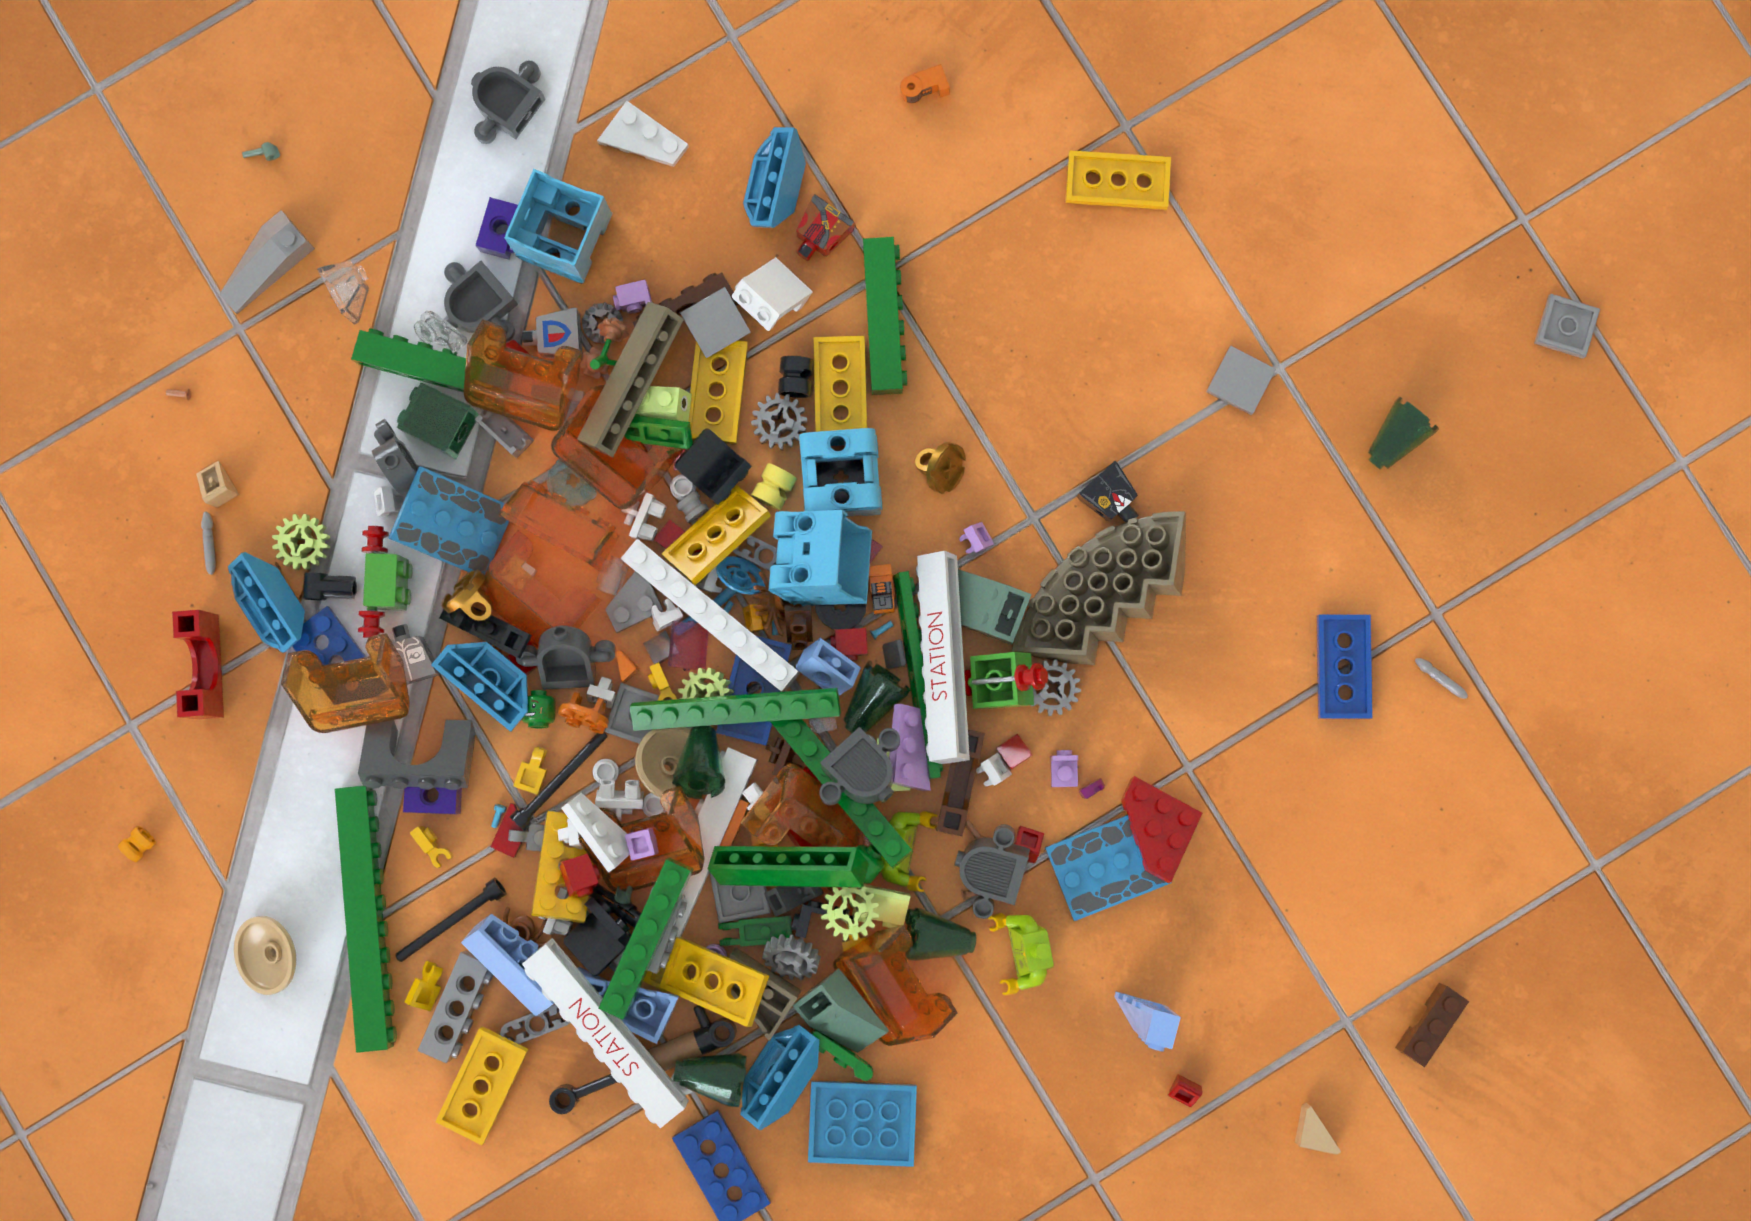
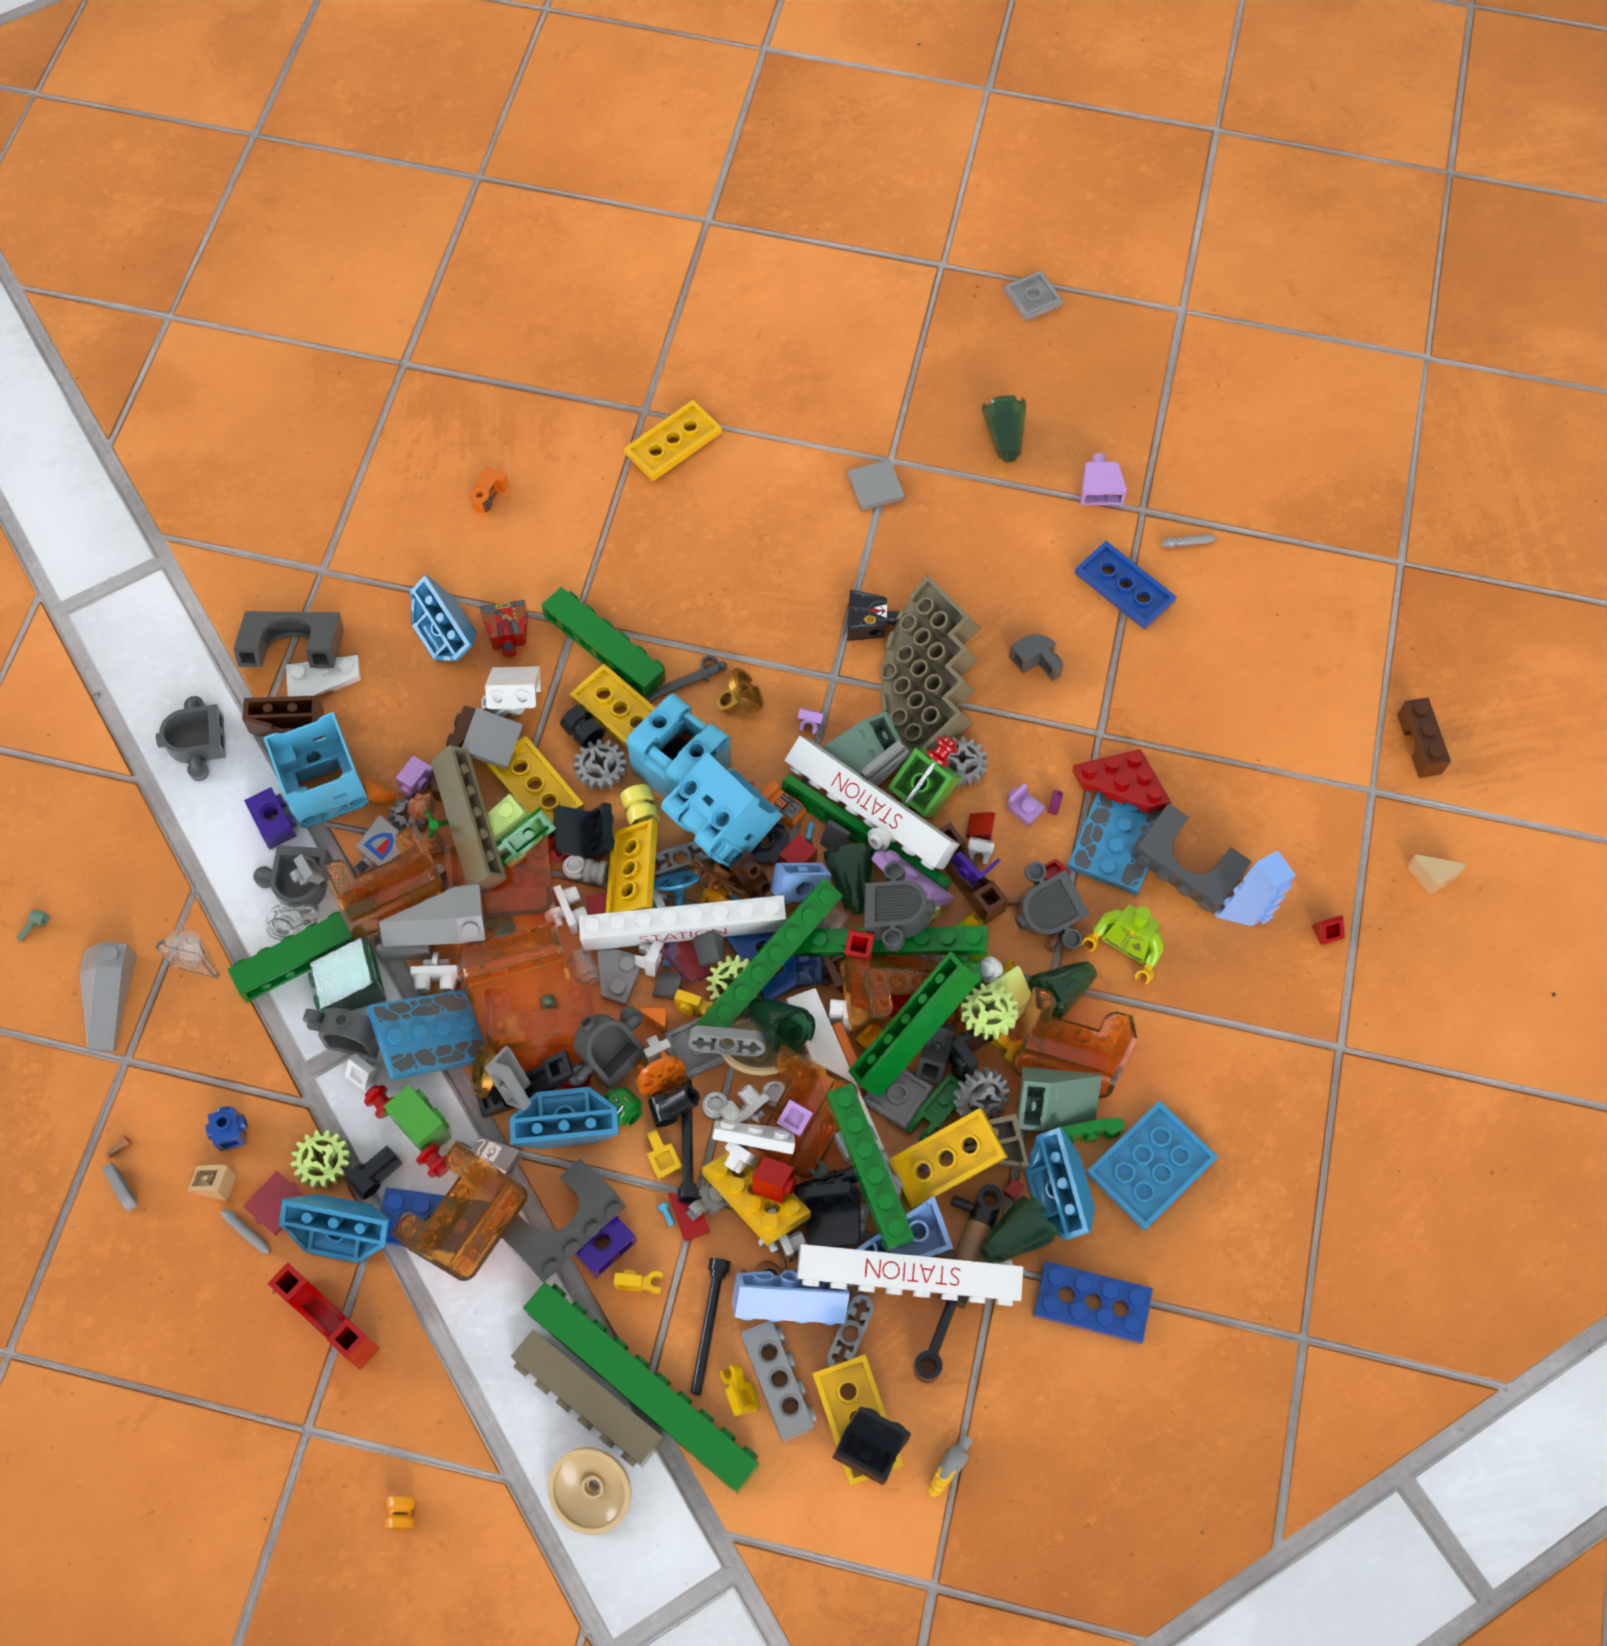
camera: 50 degrees left, 20 degrees down
none -> light grey tile [102,1162,138,1212]
none -> blue brick [205,1106,248,1152]
none -> dark grey arch [233,611,344,668]
none -> reddish brown wedge [242,695,324,741]
none -> clear pink piece [243,1171,305,1236]
none -> light grey tile [290,854,326,886]
none -> orange slope [363,777,397,805]
none -> light grey wedge [379,883,486,947]
none -> white hips [410,952,461,994]
none -> light grey panel [485,1045,531,1111]
none -> dark tan brick [511,1330,664,1468]
none -> hand [539,994,558,1013]
none -> dark grey sword [647,655,727,703]
none -> black piece [648,1084,701,1127]
none -> light grey beam [688,1026,766,1057]
none -> dark grey slope [693,931,724,968]
none -> dark blue tile [797,955,825,987]
none -> black bracket [832,1407,911,1485]
none -> red slope [844,928,875,960]
none -> light grey tile [861,740,912,786]
none -> white plate [868,827,891,851]
none -> light grey piece [928,1435,973,1497]
none -> dark purple bracket [951,851,1001,886]
none -> white plate [980,957,1003,983]
none -> red piece [1003,1178,1024,1201]
none -> dark grey brick [1009,634,1063,681]
none -> lavender torso [1080,453,1127,506]
none -> dark grey arch [1131,803,1251,914]

